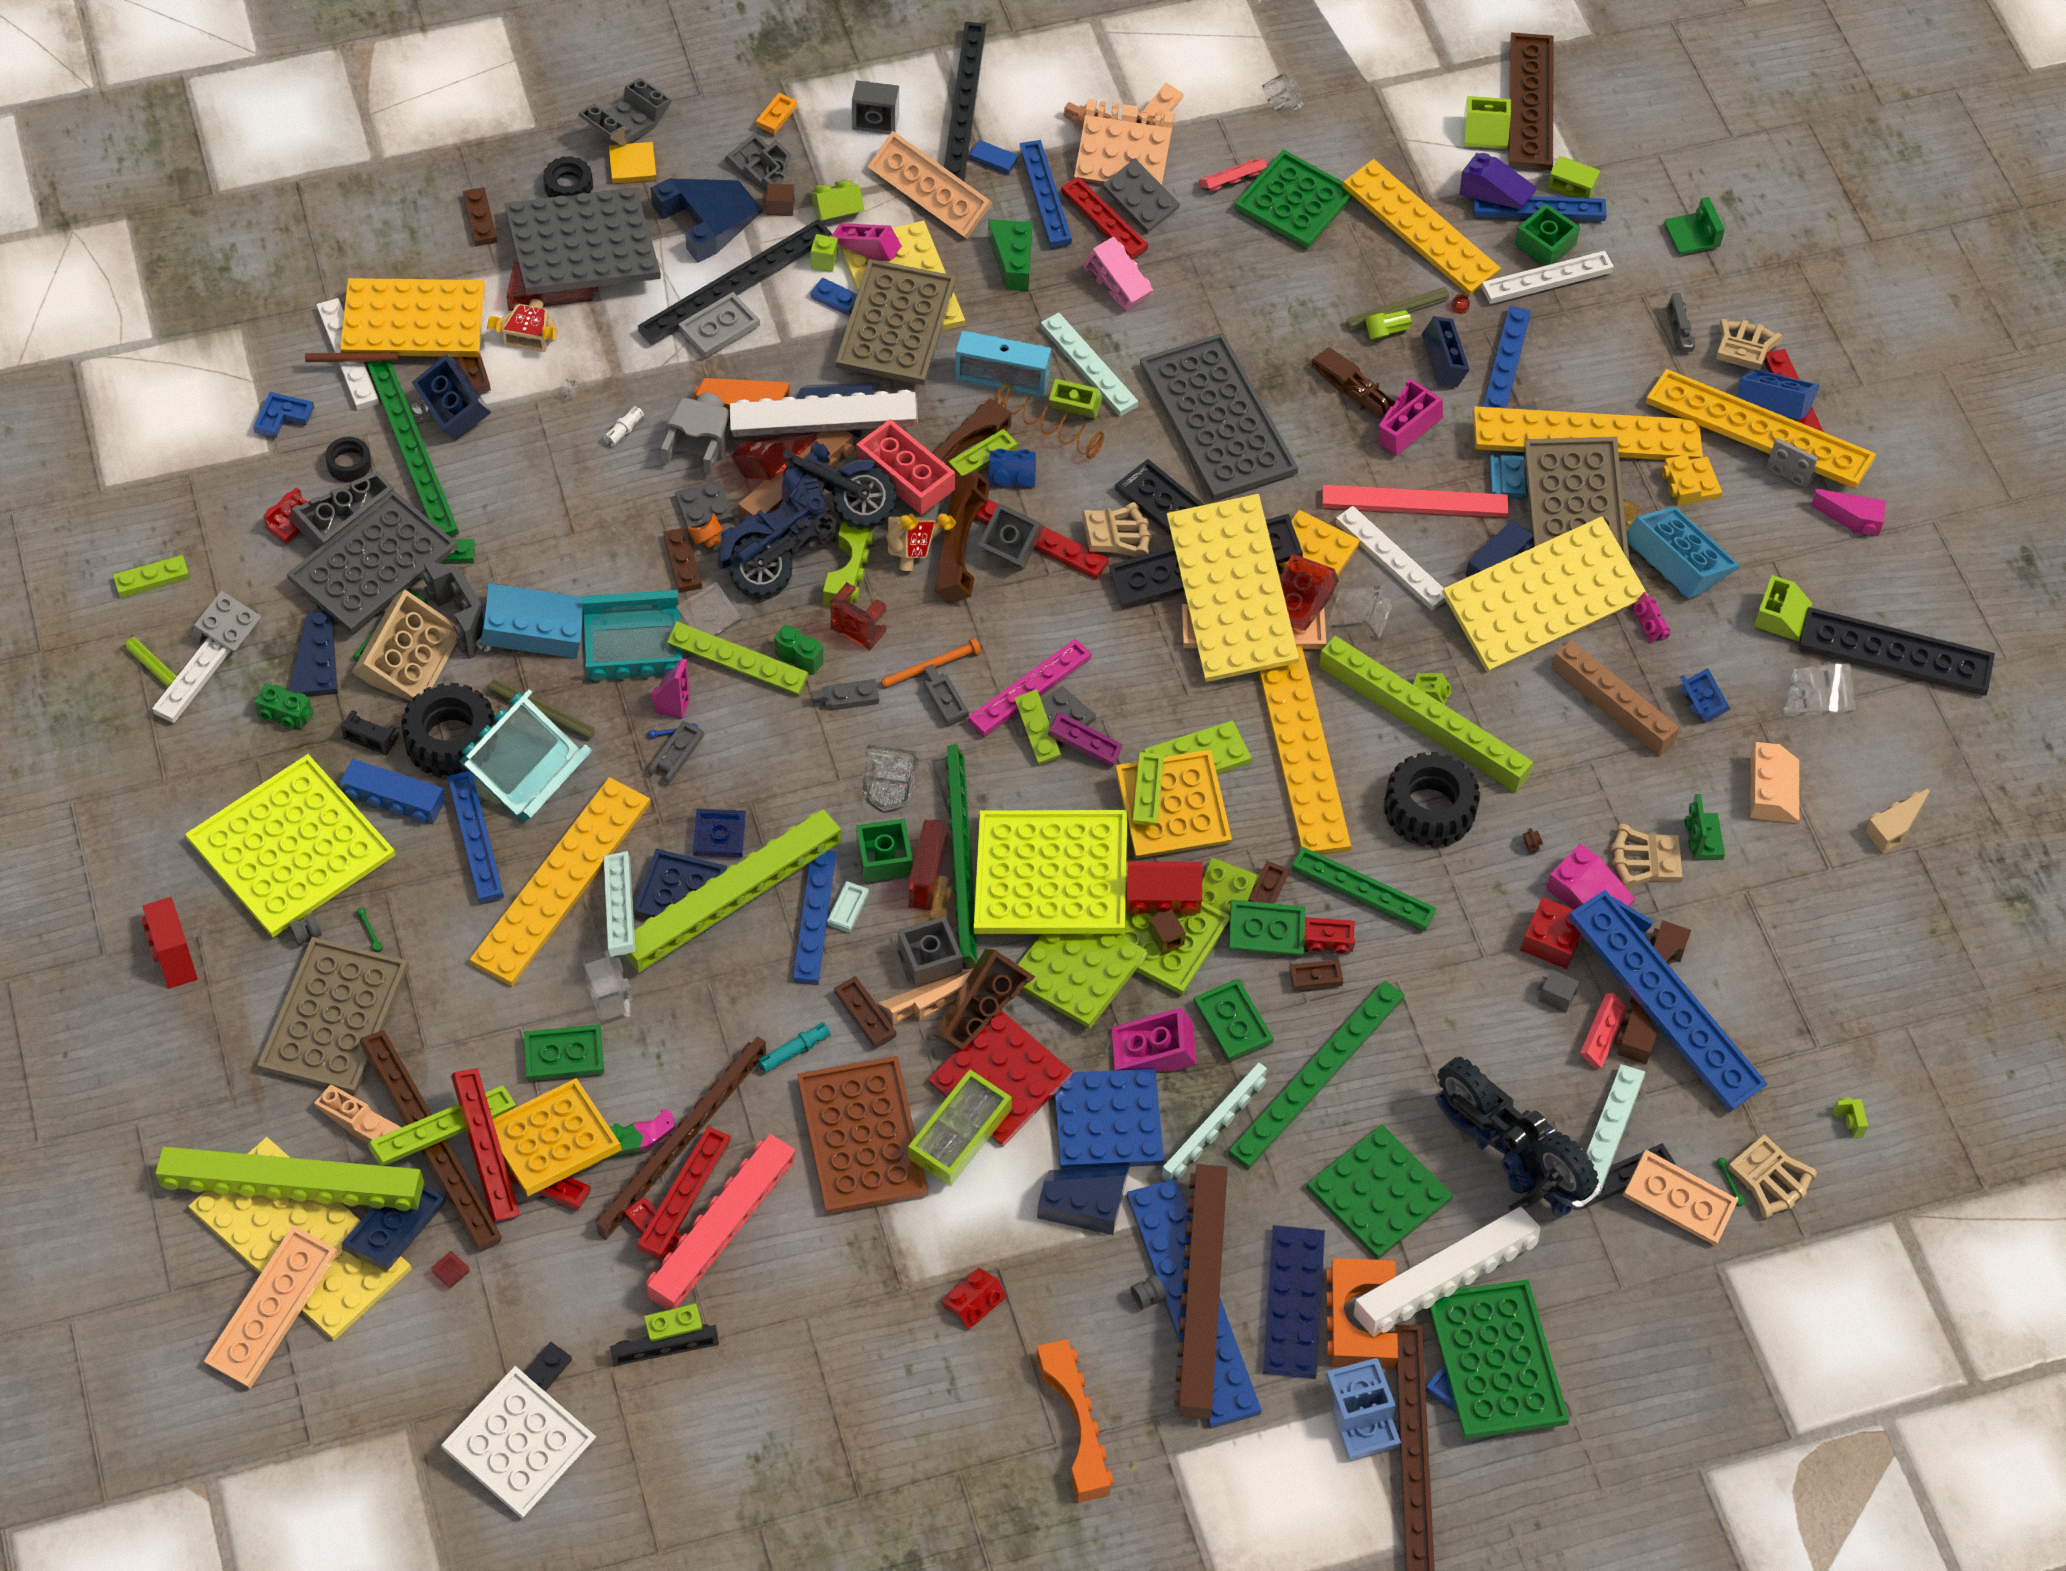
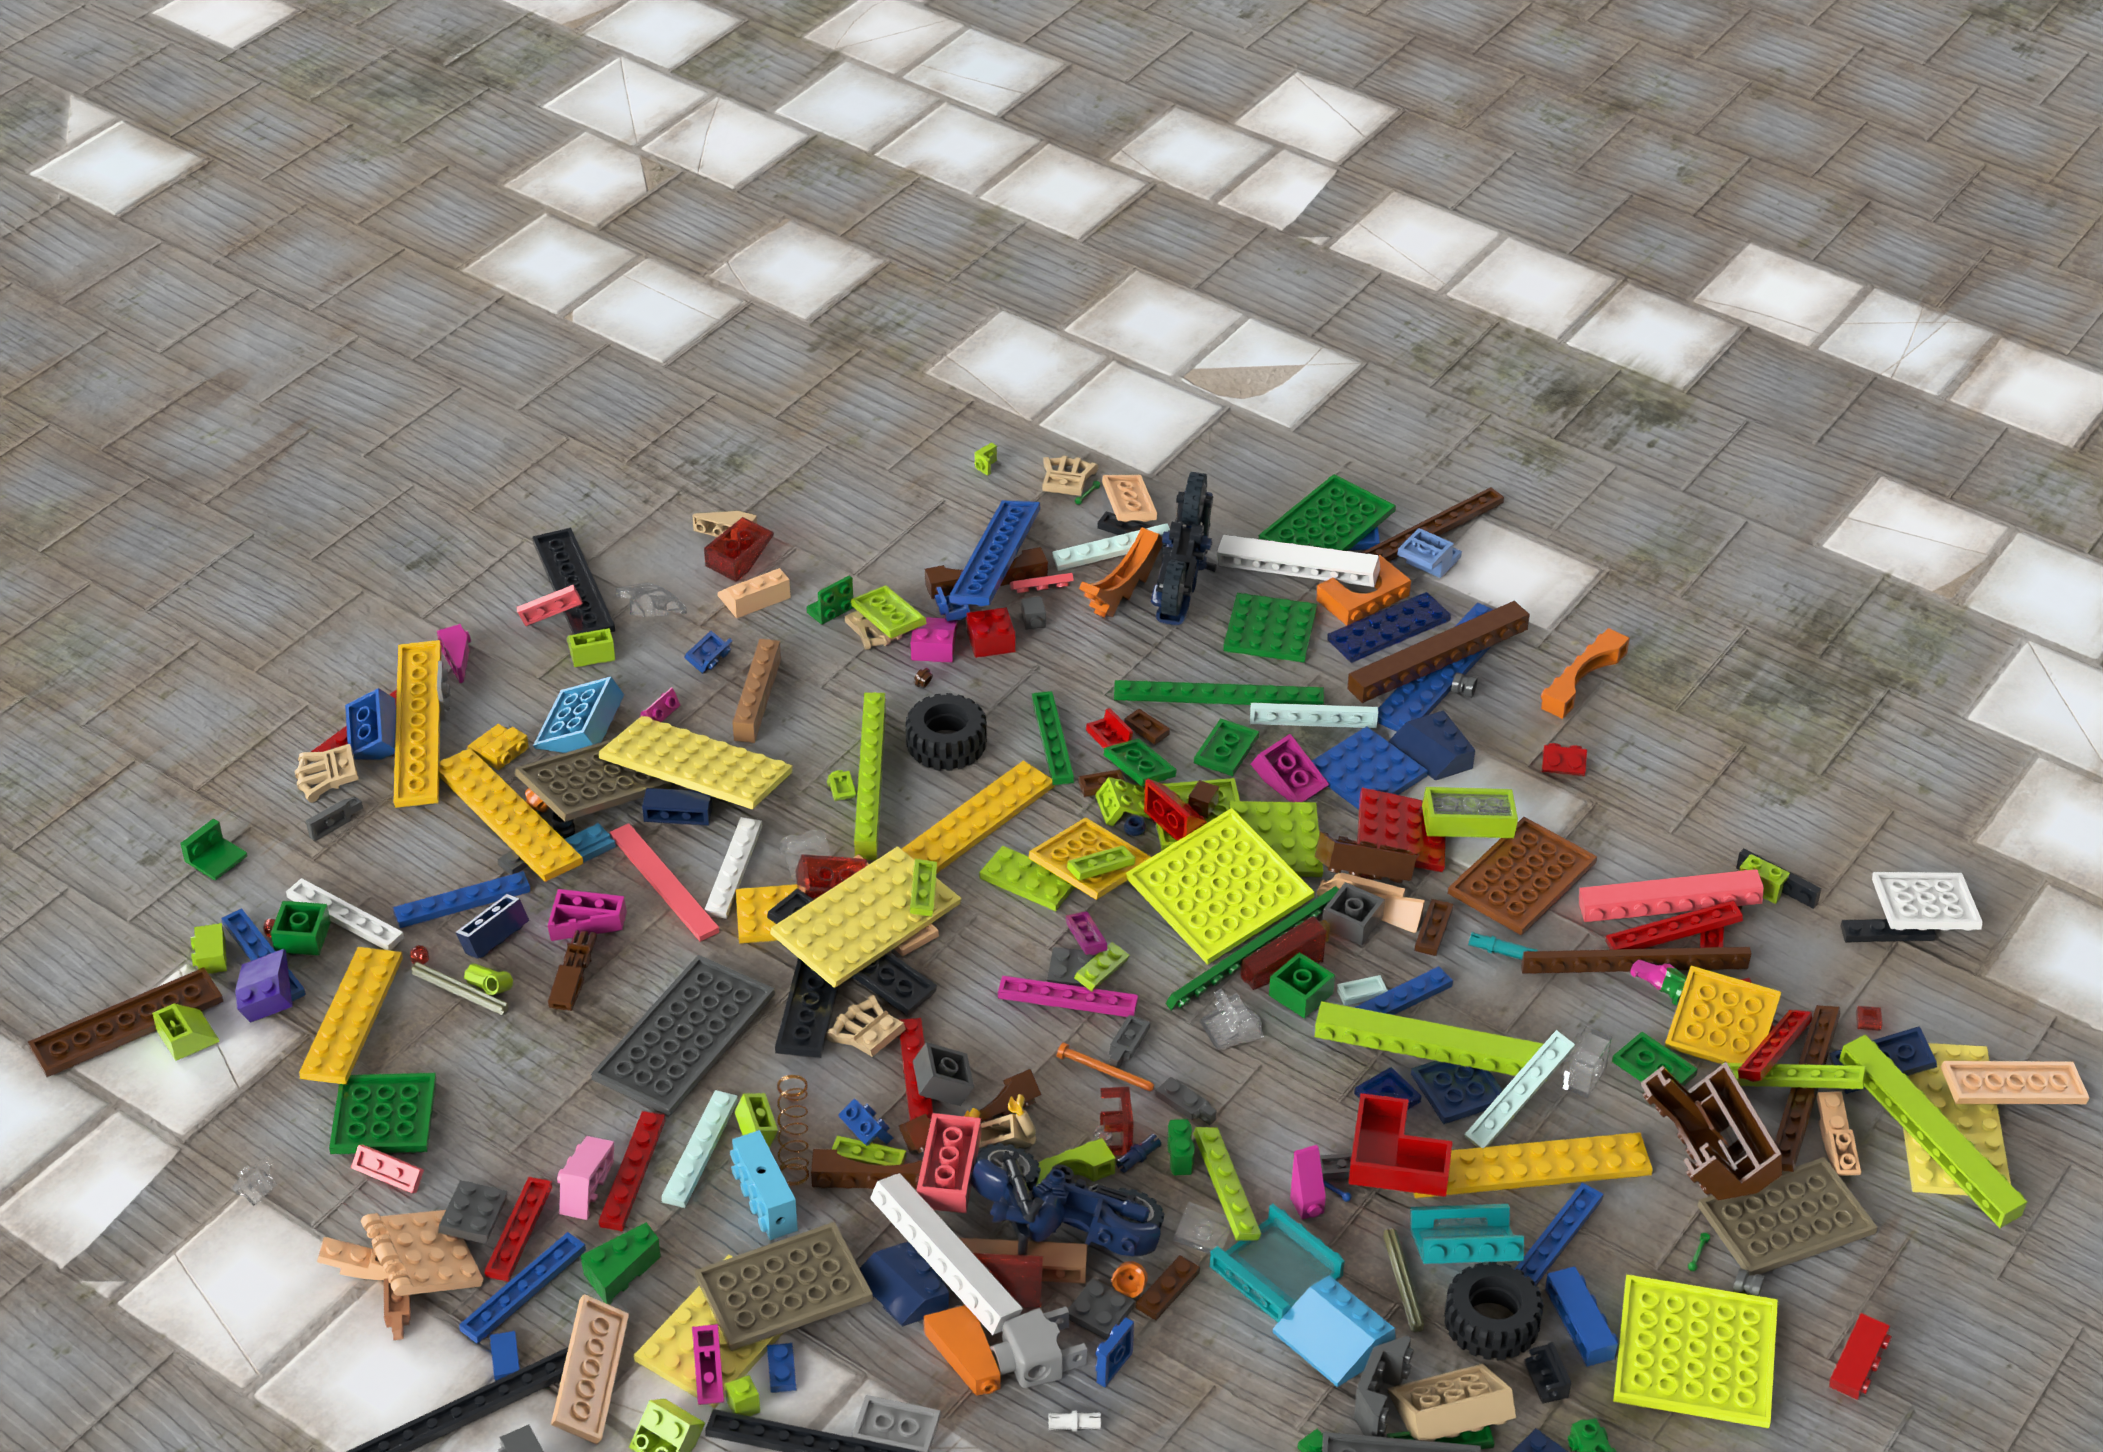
camera: 125 degrees left, 15 degrees down
none -> coral plate [517,585,582,626]
none -> red plate [598,1111,666,1231]
none -> clear red slope [704,517,774,582]
none -> lime tile [851,585,927,639]
none -> lime plate [910,859,937,917]
none -> orange arch [1079,527,1163,618]
none -> blue plate [1095,1317,1134,1387]
none -> dark blue pin [1116,1133,1162,1173]
none -> red piece [1349,1093,1453,1197]
none -> reddish brown wedge [1640,1062,1782,1201]

